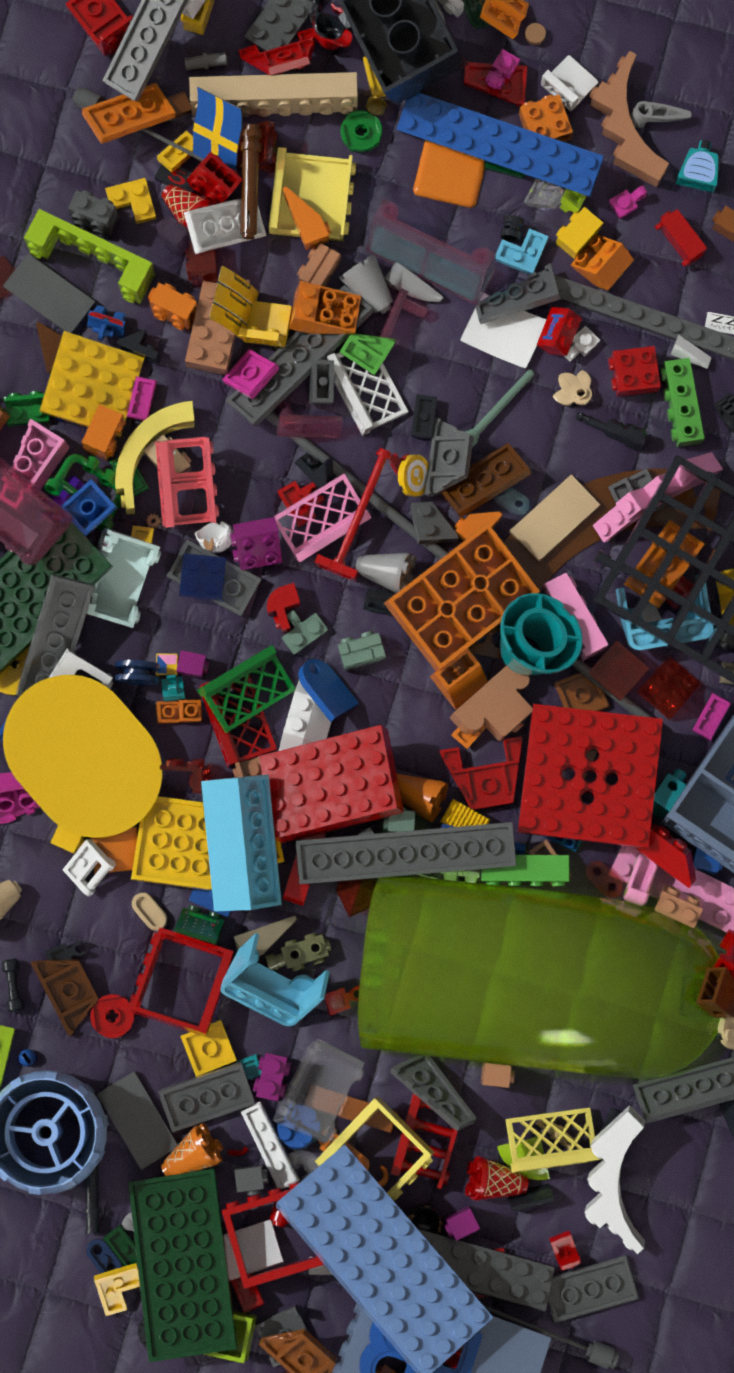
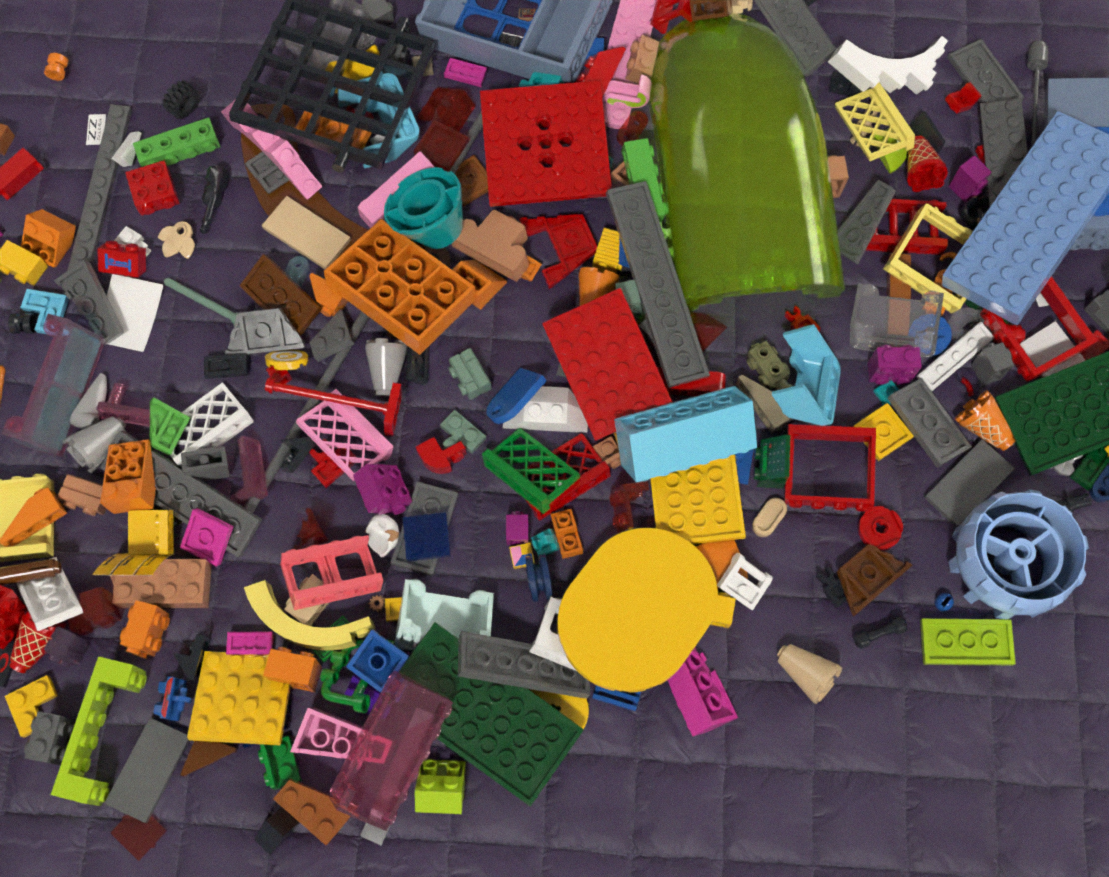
camera: 100 degrees left, 10 degrees down
none -> clear red slope [293,508,328,550]

